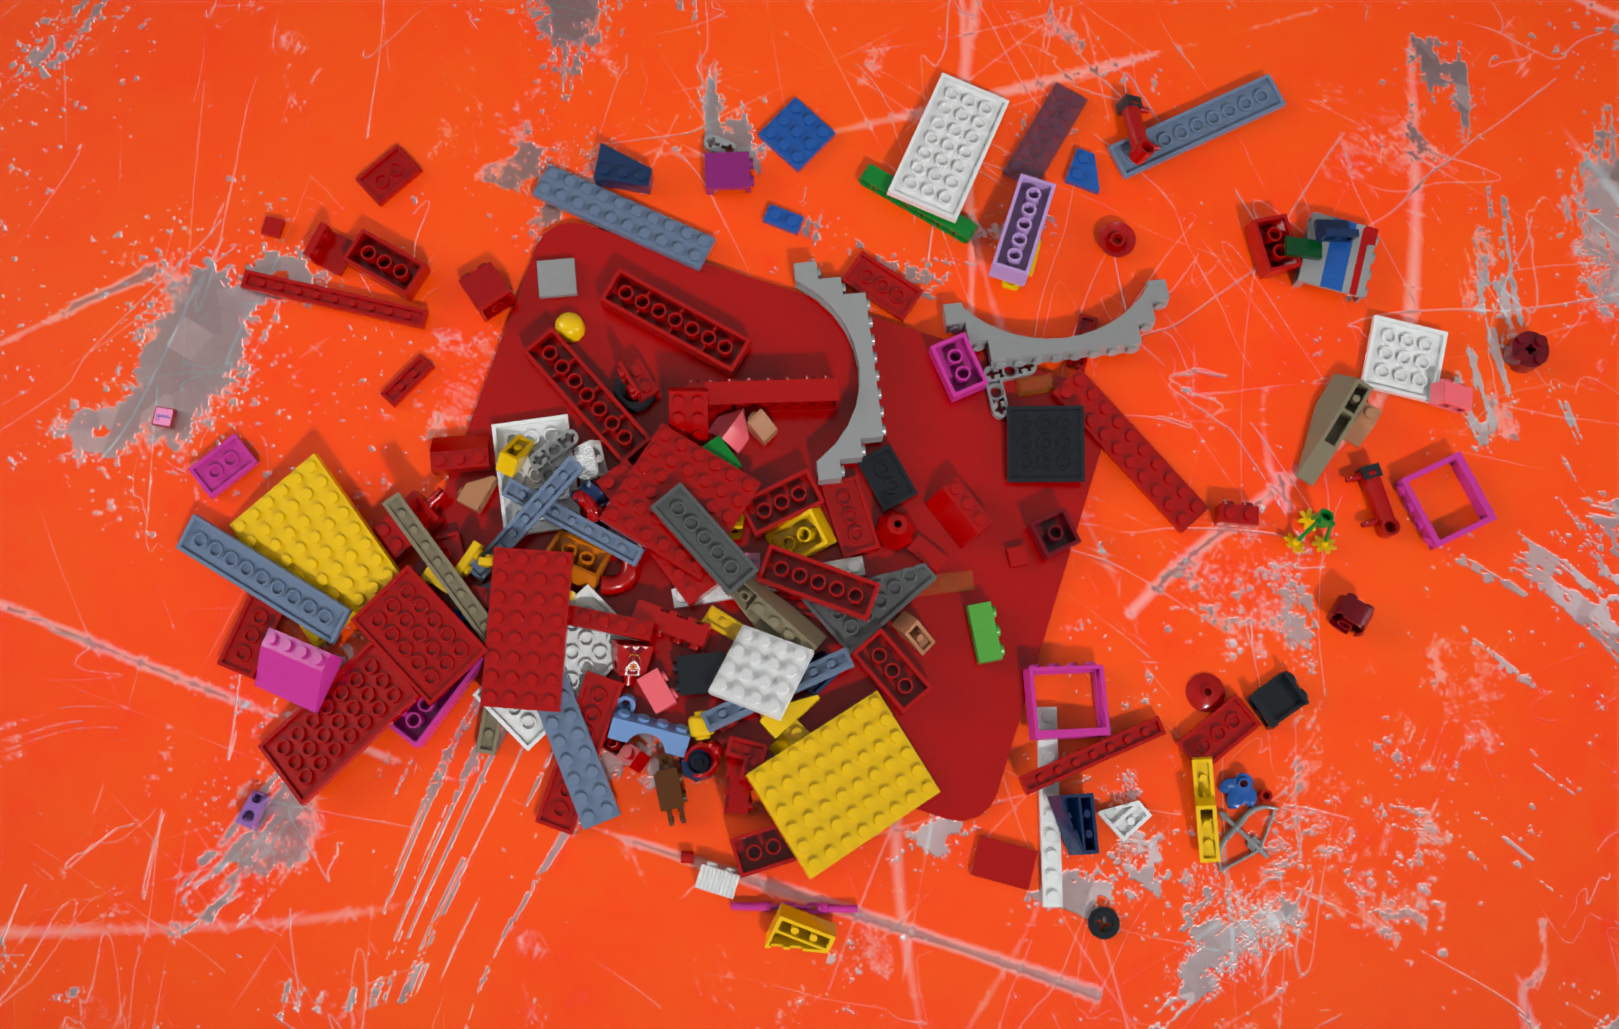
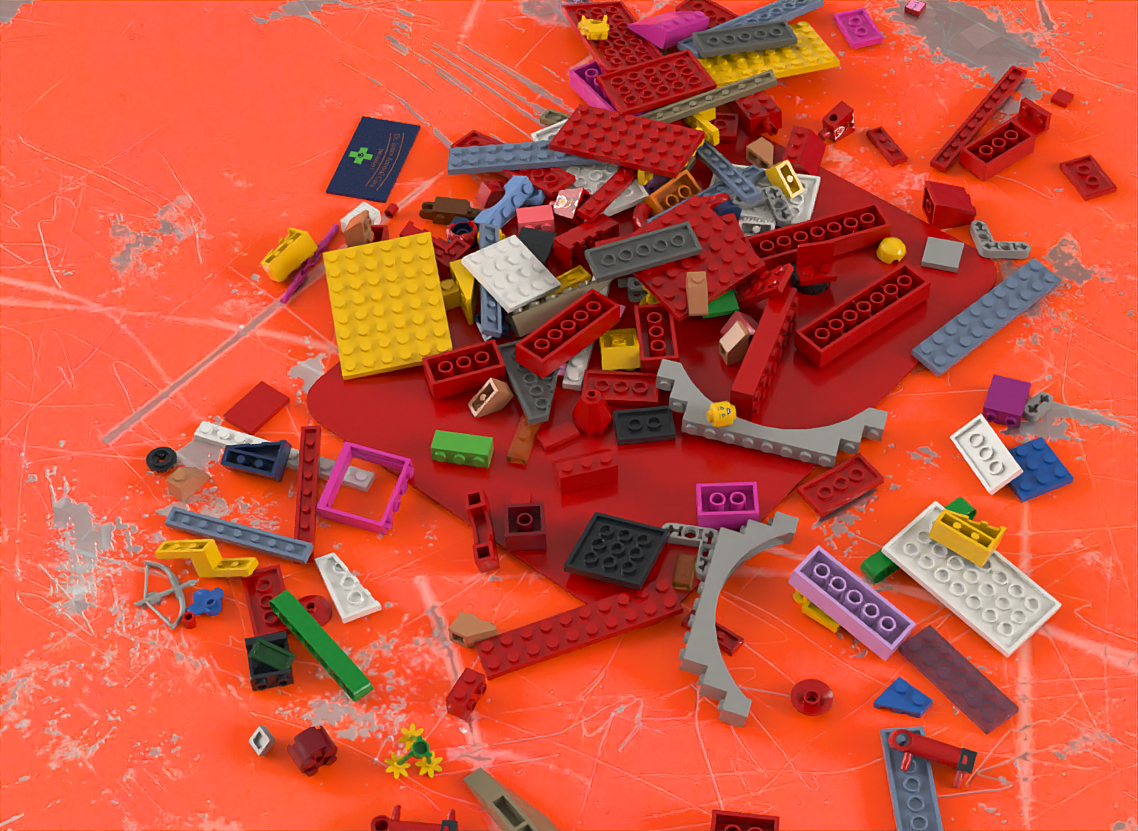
camera: 120 degrees right, 30 degrees down
dark blue wedge [594,143,654,195] -> none
blue plate [763,204,804,236] -> none
white wing [1097,800,1152,842] -> none
none -> sand blue plate [164,506,314,564]
none -> nougat slope [166,467,210,503]
none -> dark green tile [248,637,296,671]
none -> light grey plate [248,725,276,756]
none -> green beam [269,590,373,702]
none -> white wing [315,552,382,624]
none -> clear blue piece [326,116,421,203]
none -> nougat slope [344,210,374,246]
none -> nougat slope [448,611,498,649]
none -> red arch [463,488,500,573]
none -> yellow piece [577,15,609,40]
none -> nougat slope [686,271,708,316]
none -> dark grey plate [692,19,798,58]
none -> yellow head [706,401,736,428]
none -> red torso [818,100,855,143]
none -> yellow wedge [928,509,1007,568]
none -> white plate [950,414,1024,495]
none -> light grey beam [969,220,1031,259]

